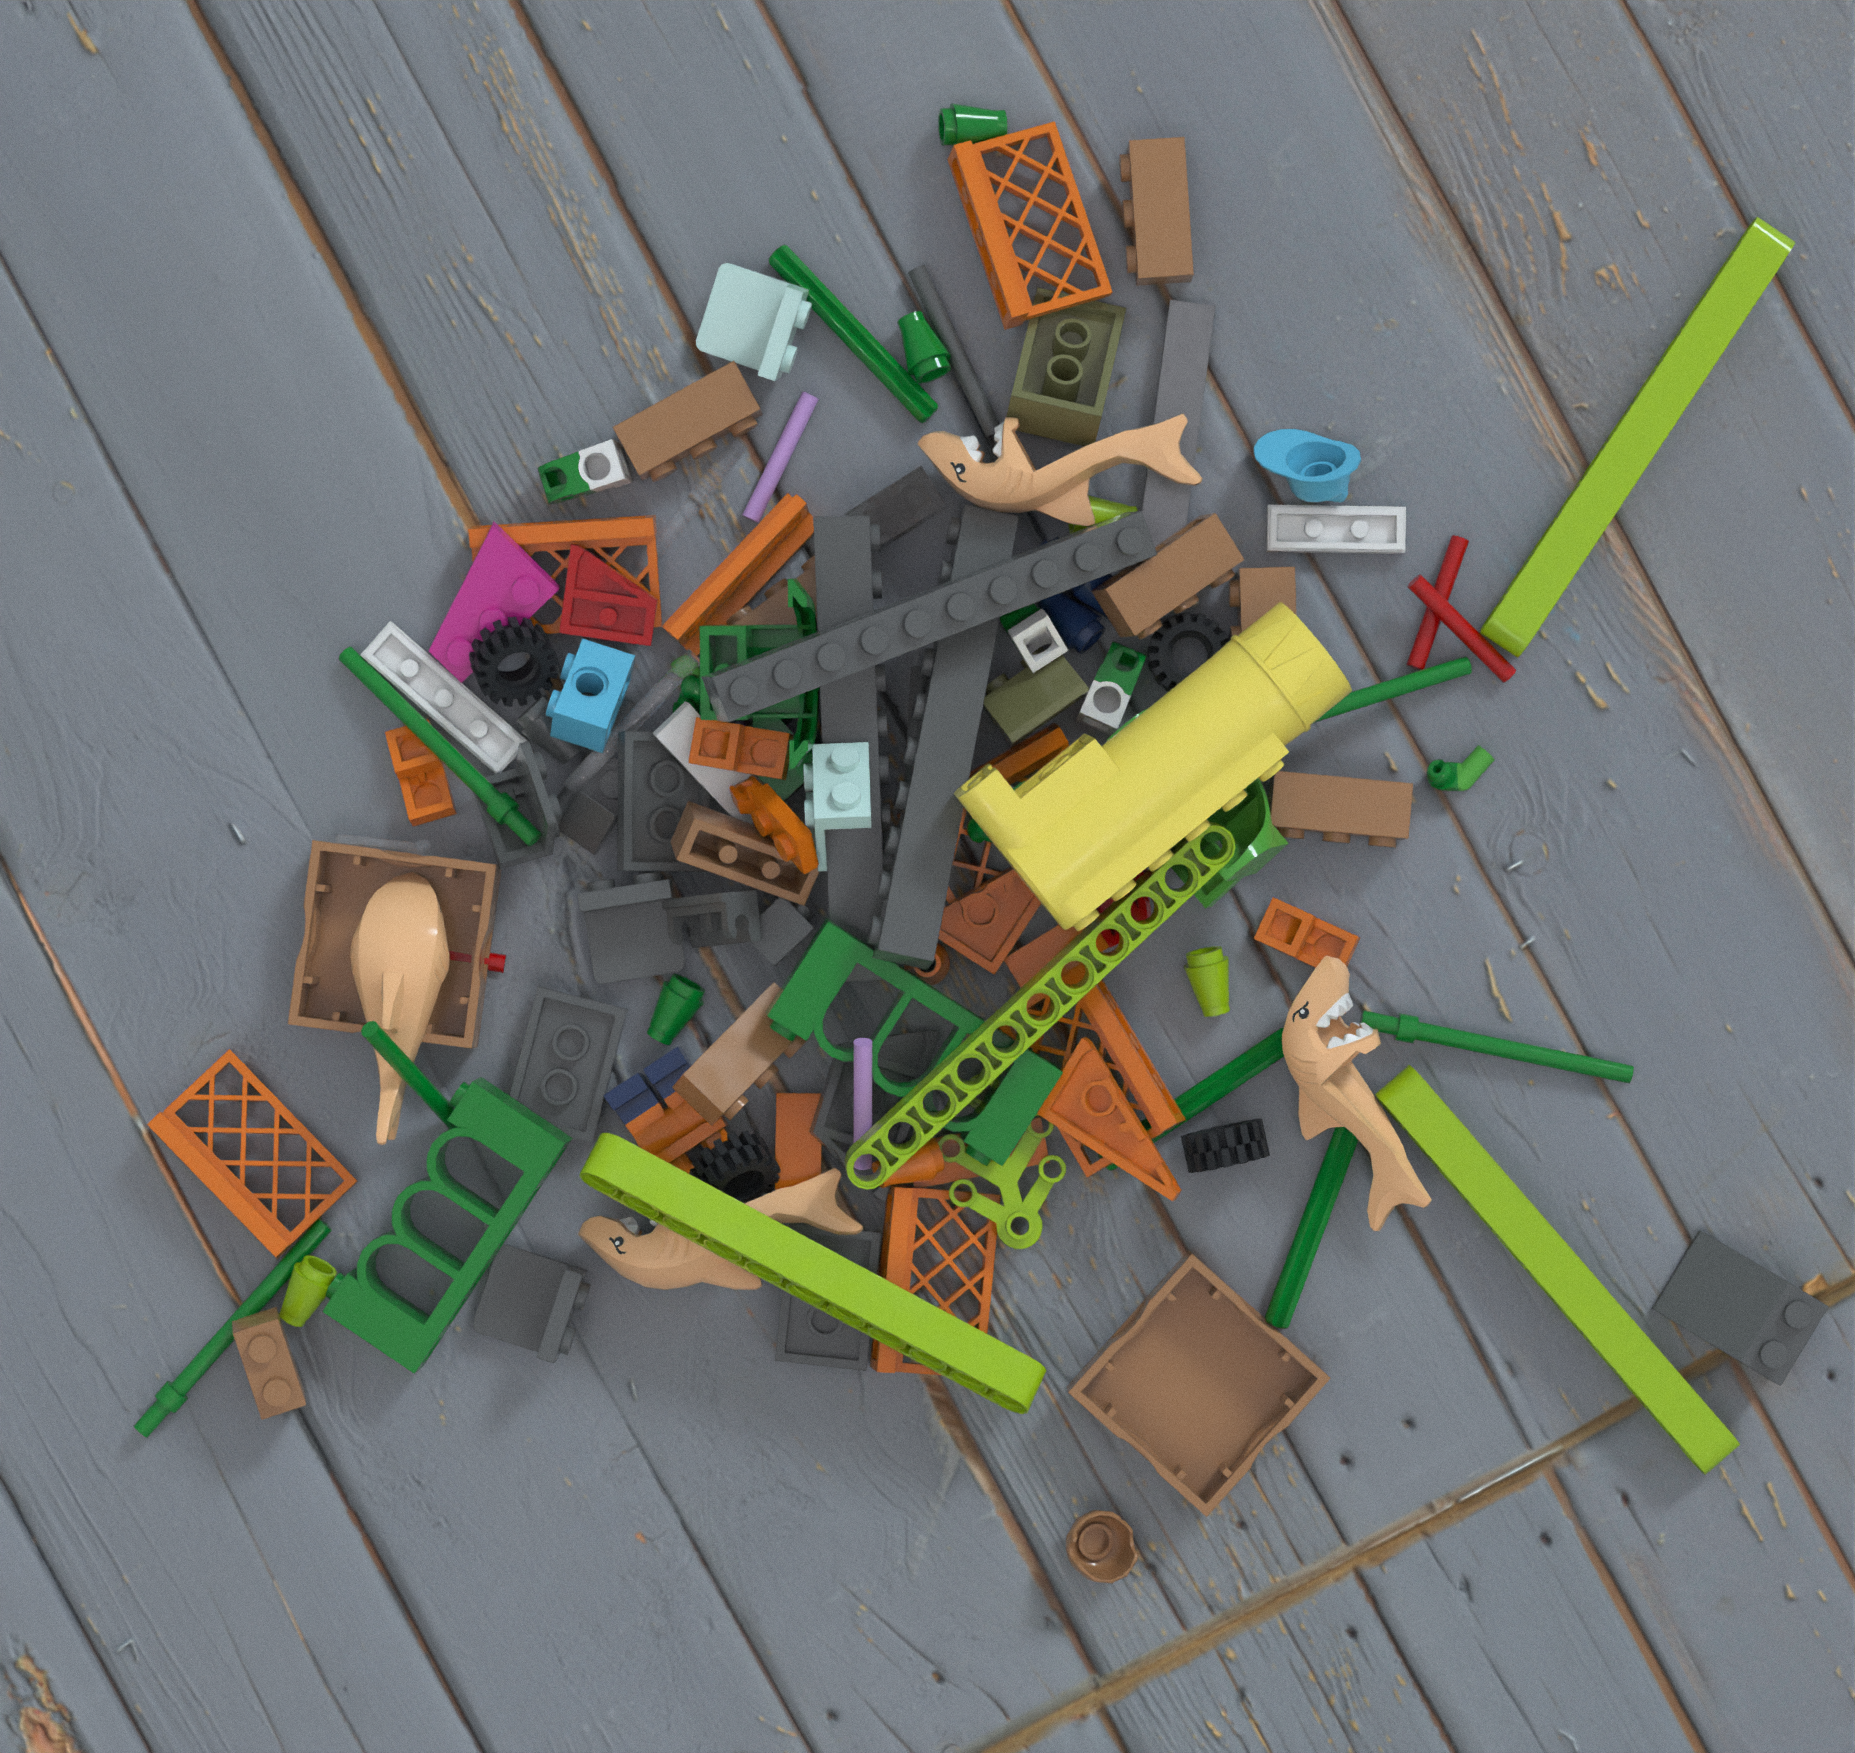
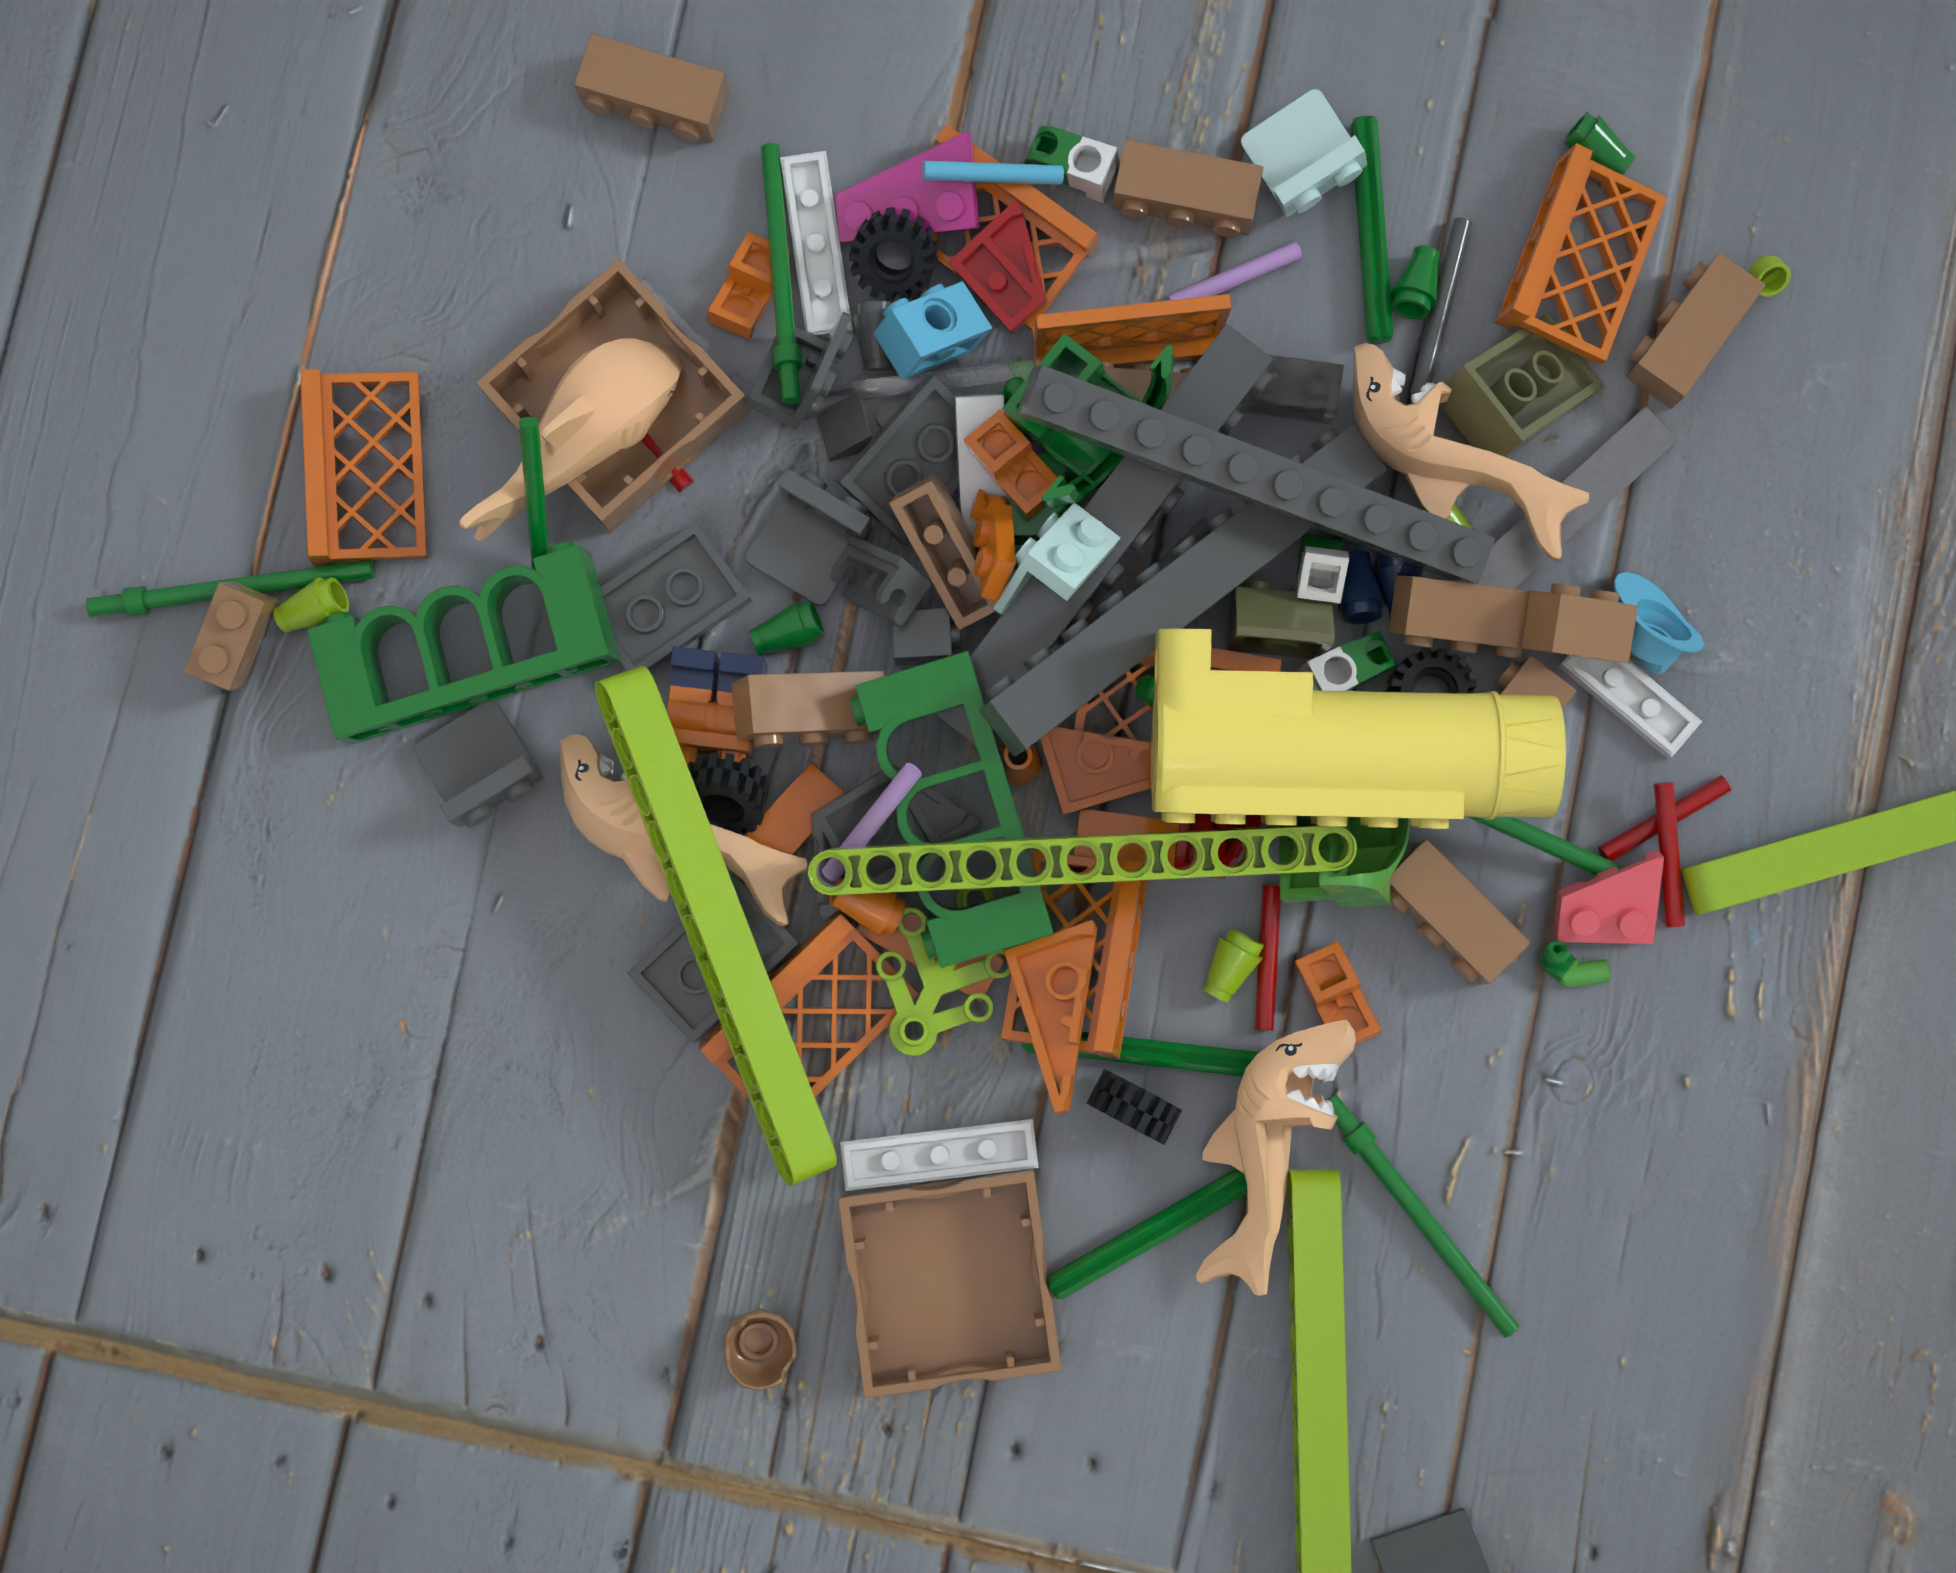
camera: 35 degrees right, 5 degrees down
none -> medium nougat brick [574,33,730,142]
none -> white tile [840,1119,1039,1191]
none -> medium azure bar [921,161,1064,185]
none -> red bar [1254,885,1281,1031]
none -> medium nougat brick [1521,583,1638,663]
none -> coral wing [1553,851,1664,944]
none -> lime hinge [1748,255,1791,297]

